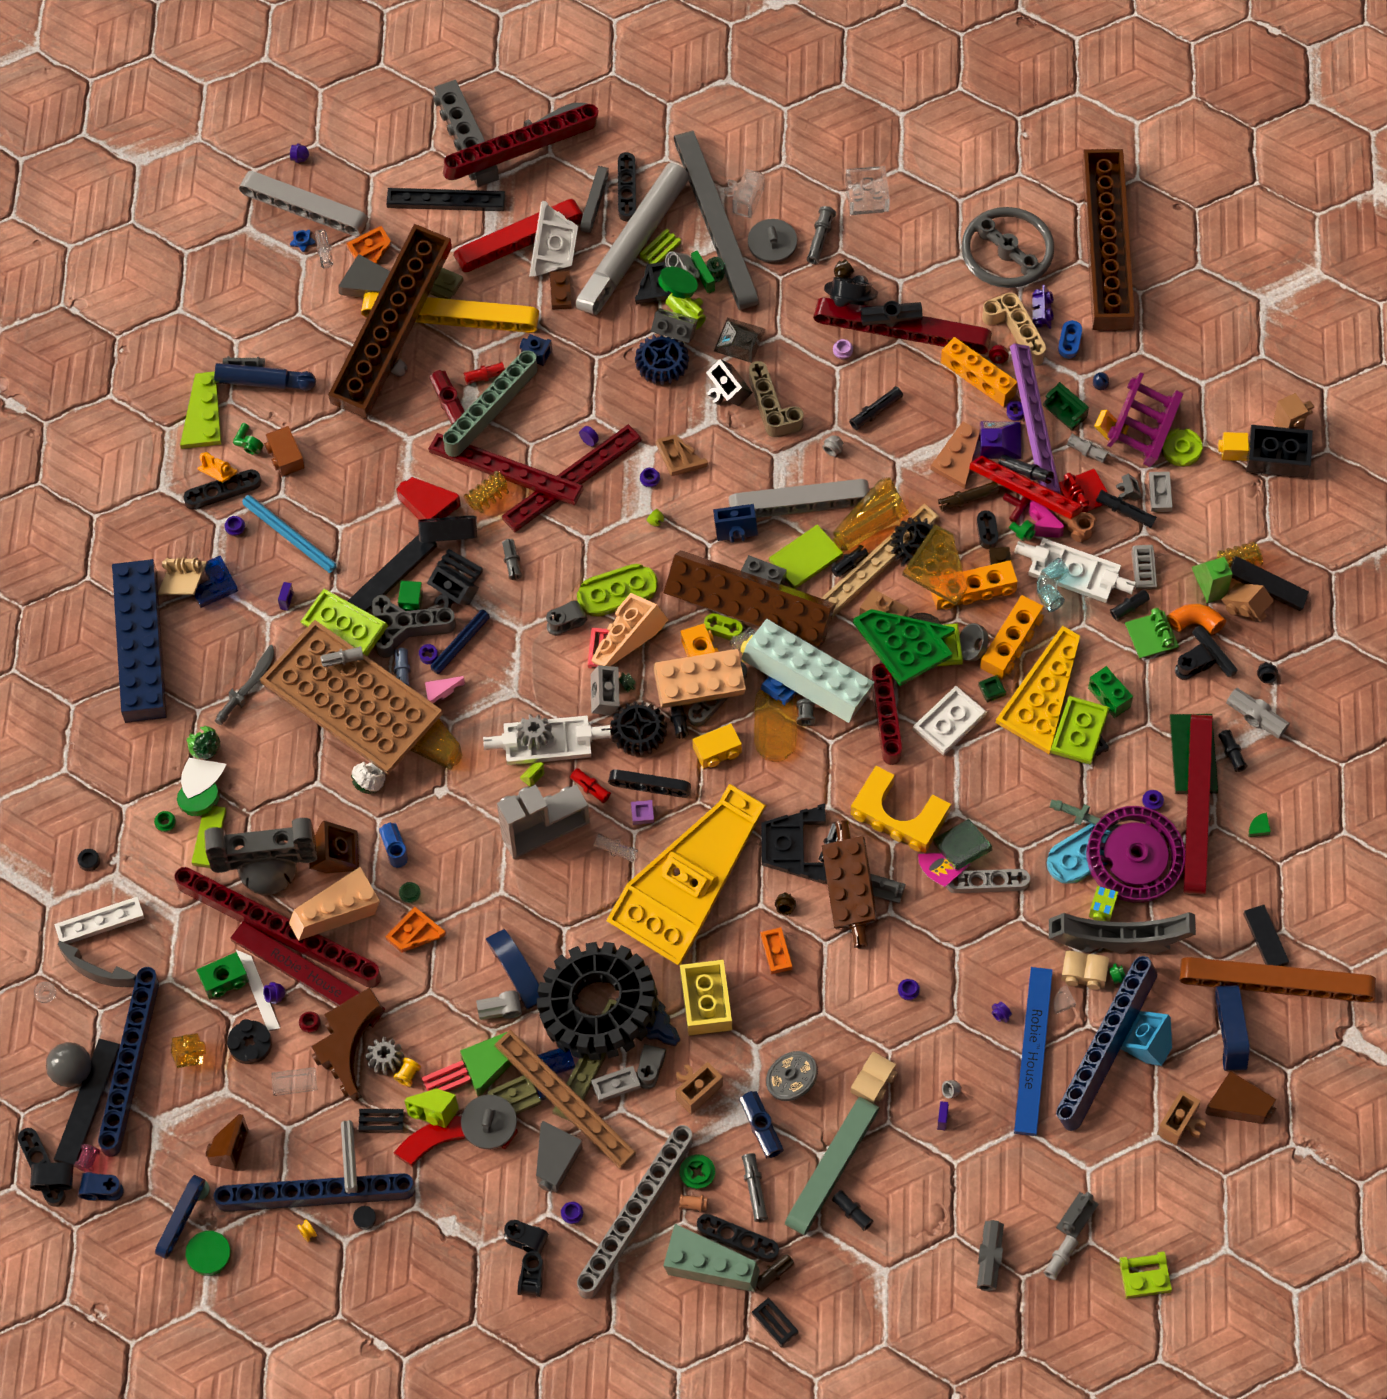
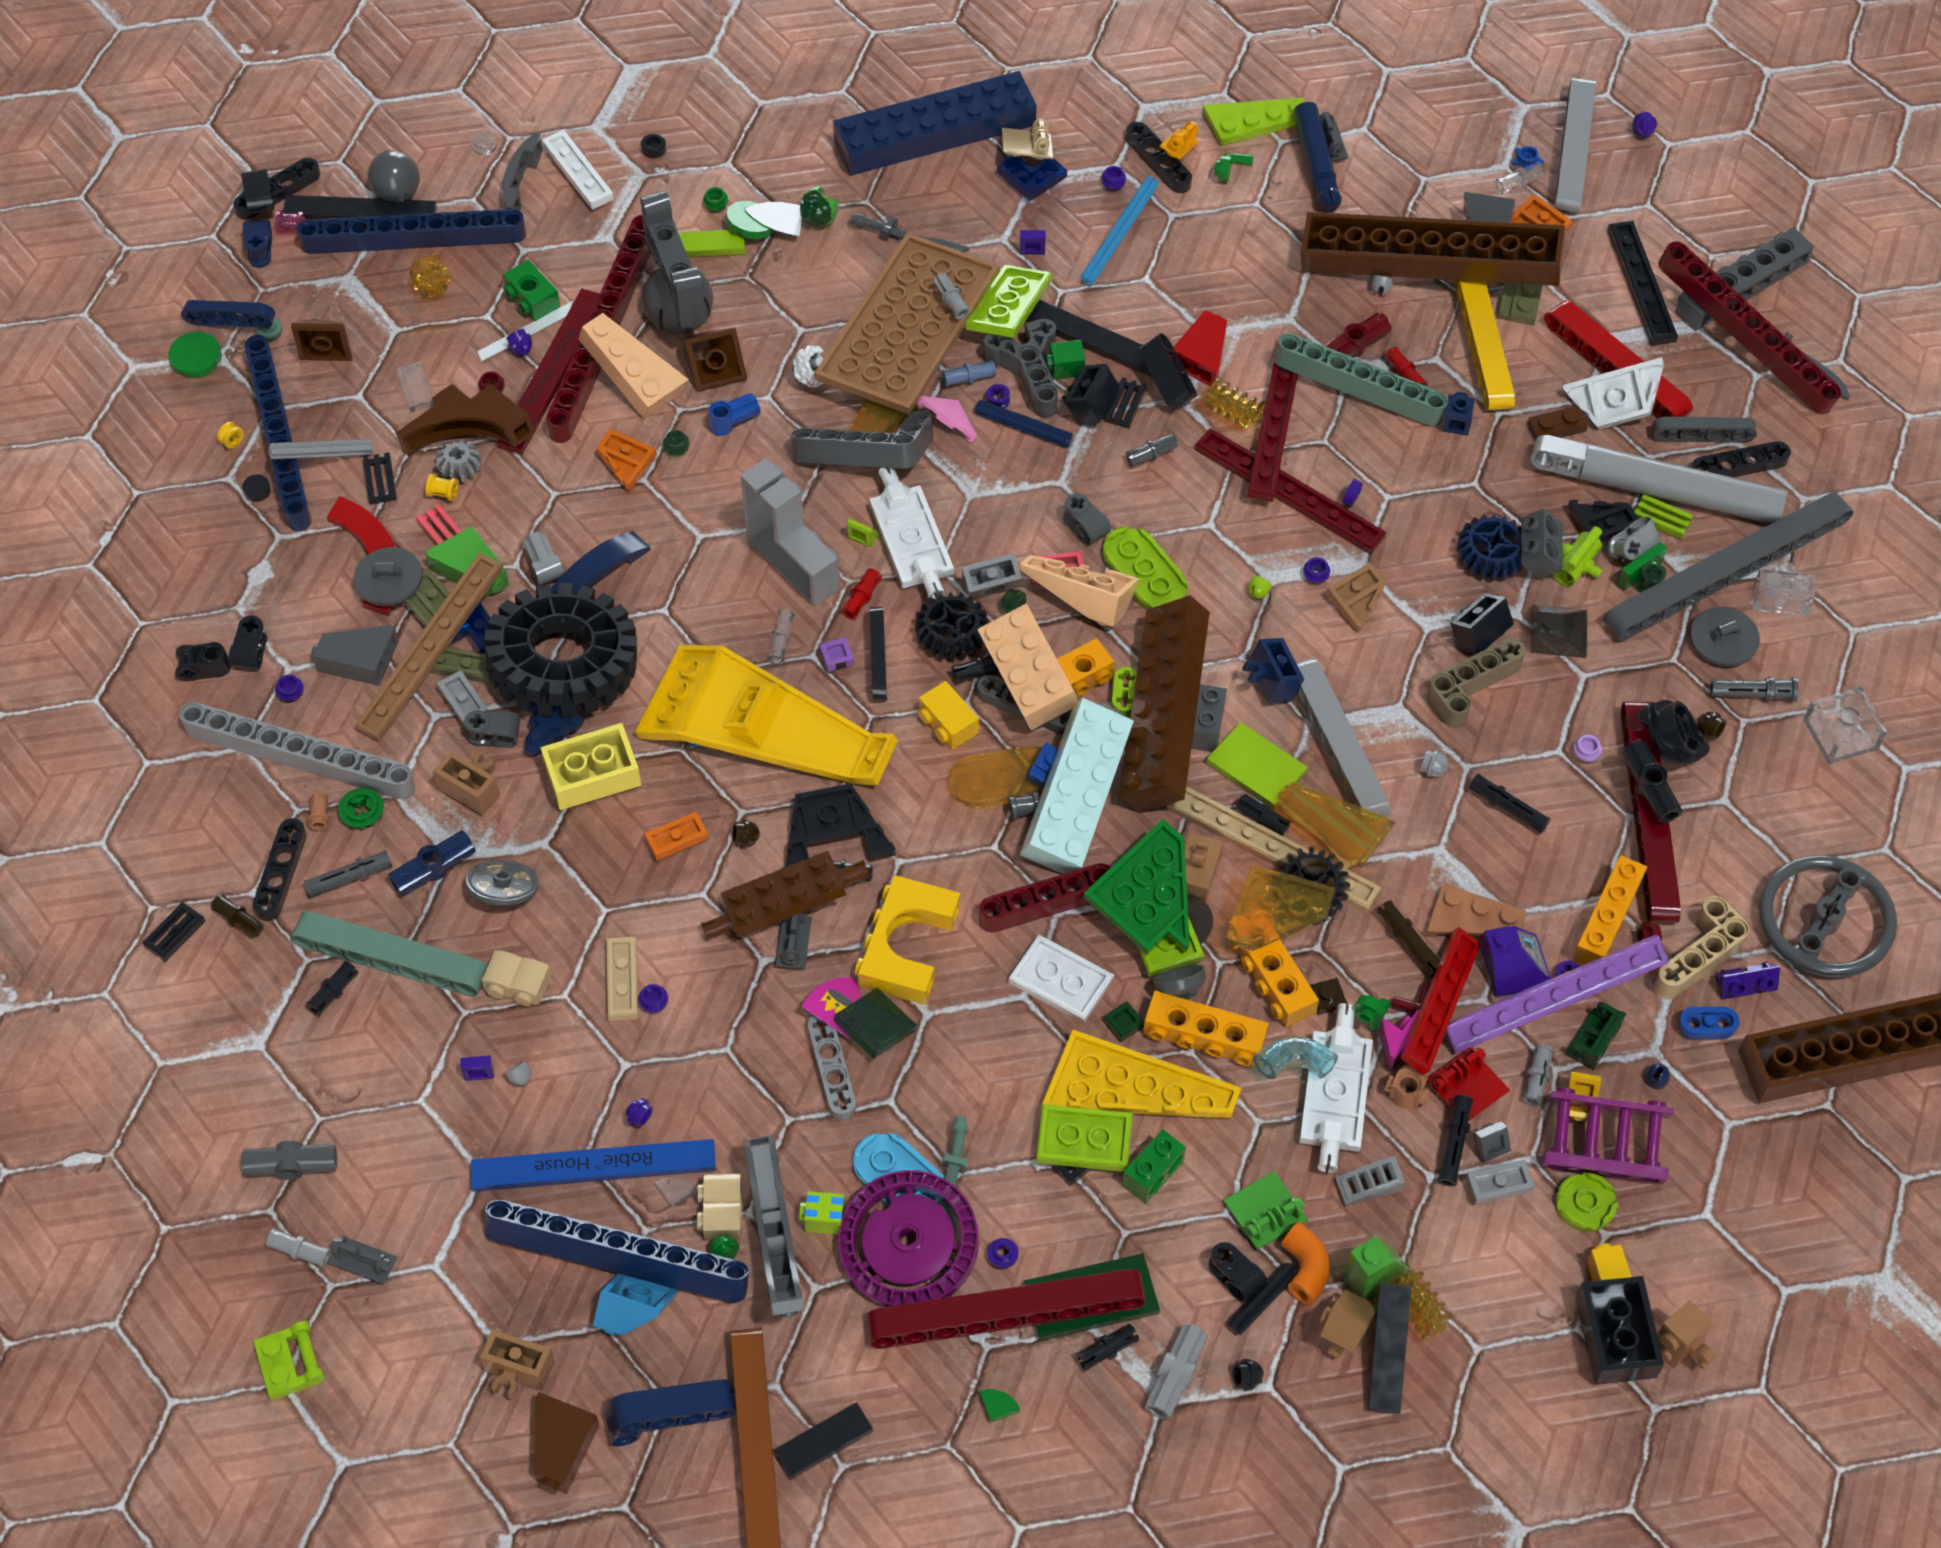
camera: 75 degrees right, 5 degrees down
black plate [227,1019,272,1064] -> none
dark orange brick [264,426,305,477] -> none
lime slope [404,1089,459,1128] -> none
light grey gear [517,714,552,750] -> none
green tile [658,266,698,299] -> none
sand green wedge [663,1224,760,1292] -> none
black beam [976,510,998,549] -> none
black pin [998,455,1054,484] -> none
black axle [1110,590,1150,621] -> none
none -> tan tile [607,937,638,1021]
none -> dark grey beam [790,411,933,469]

